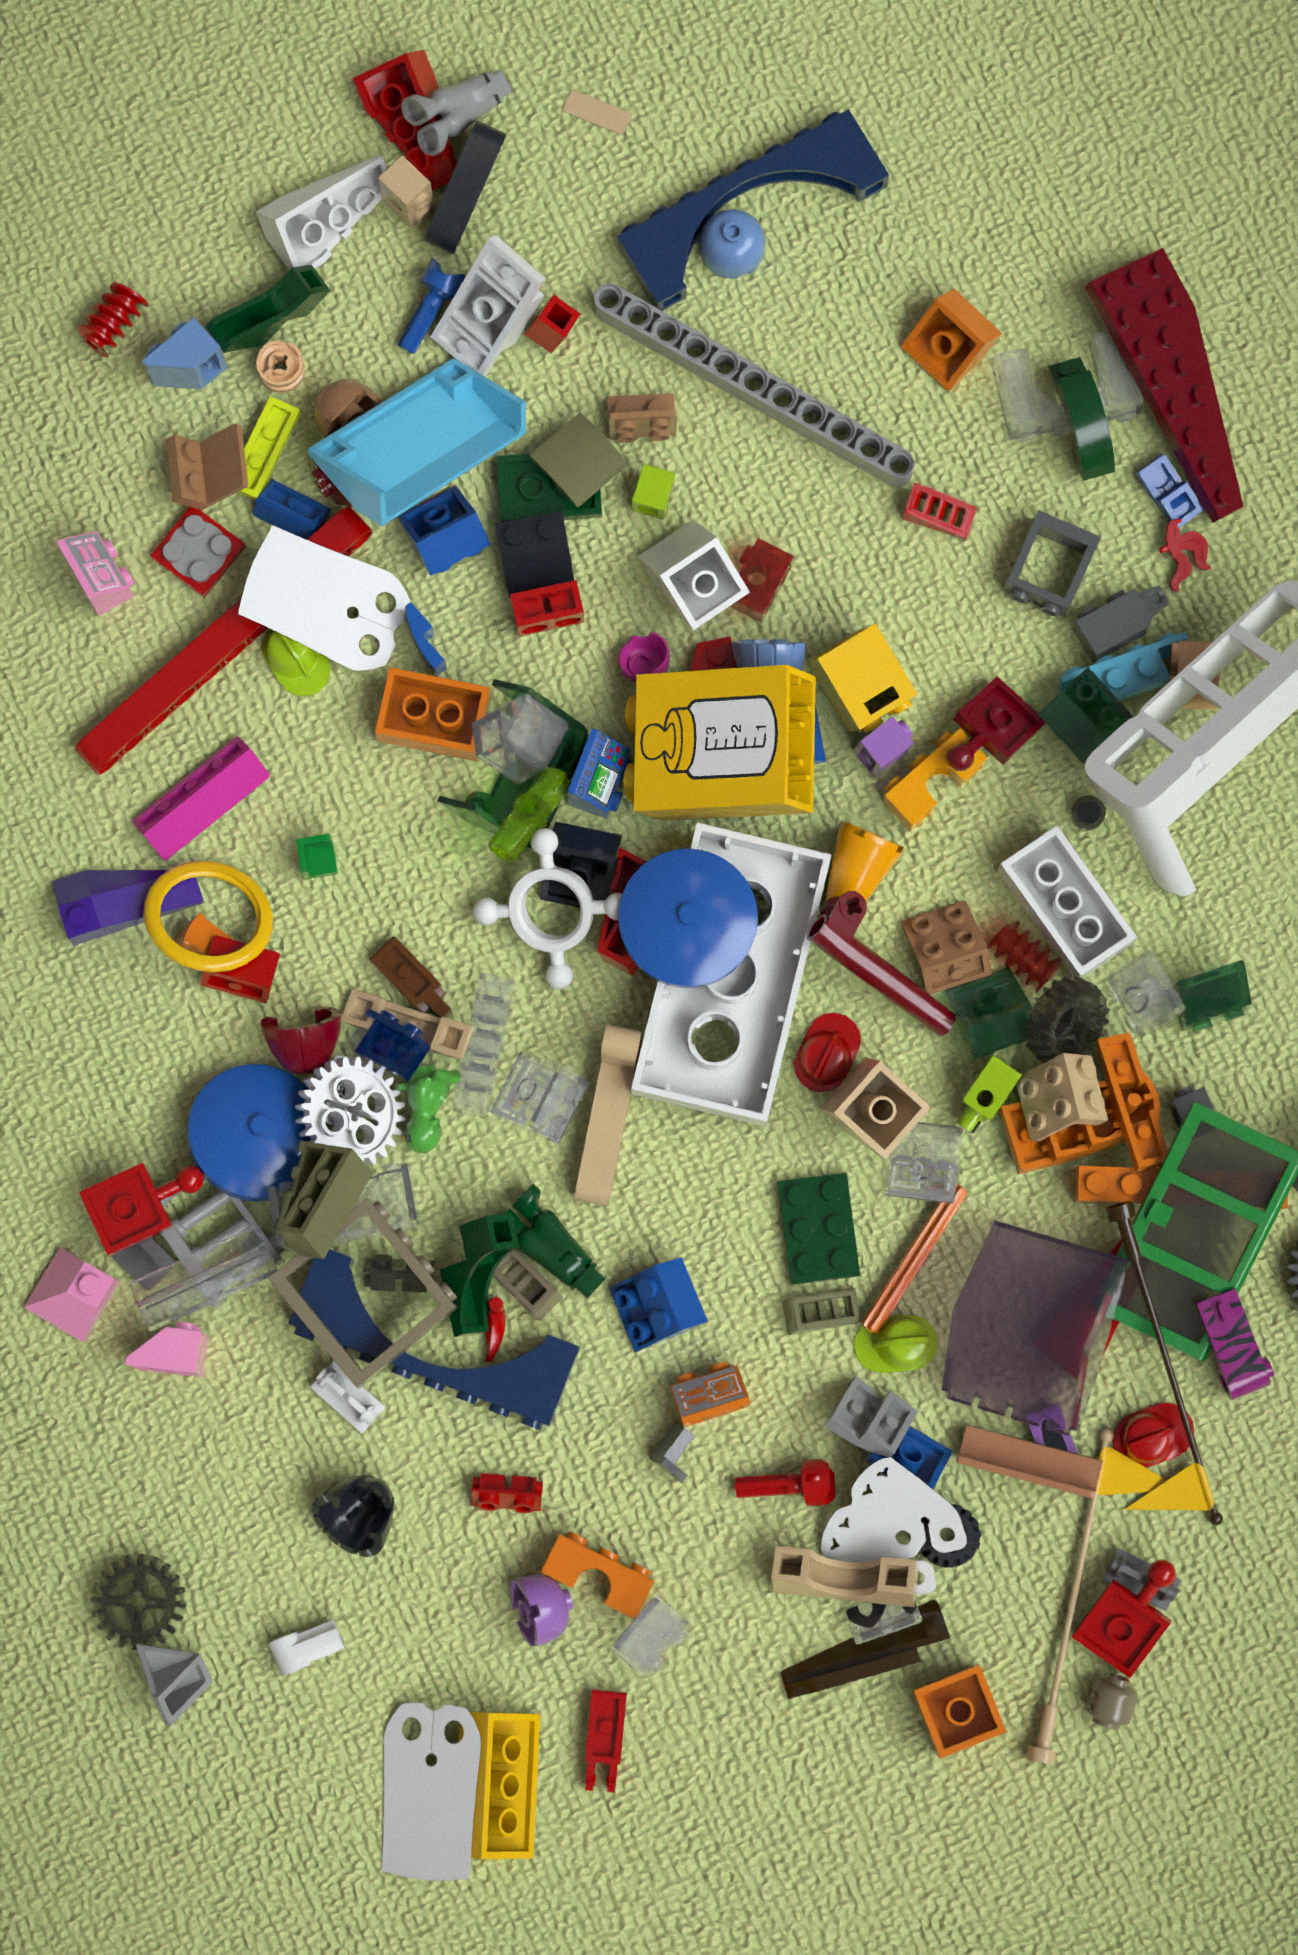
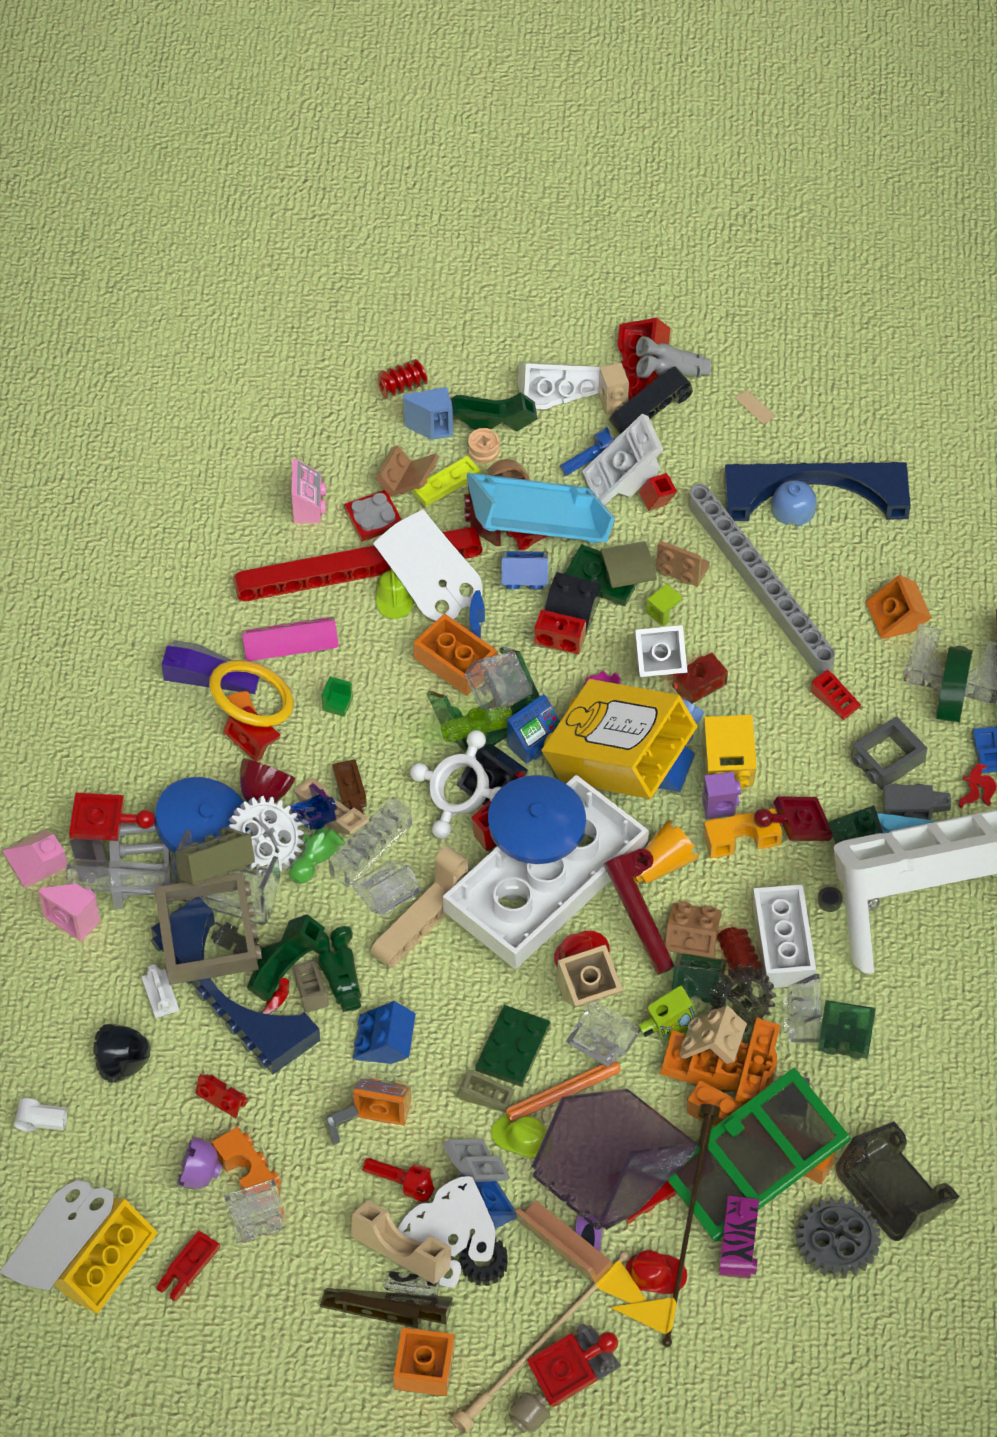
camera: 30 degrees right, 25 degrees down
blue slope [253,479,331,540] -> none

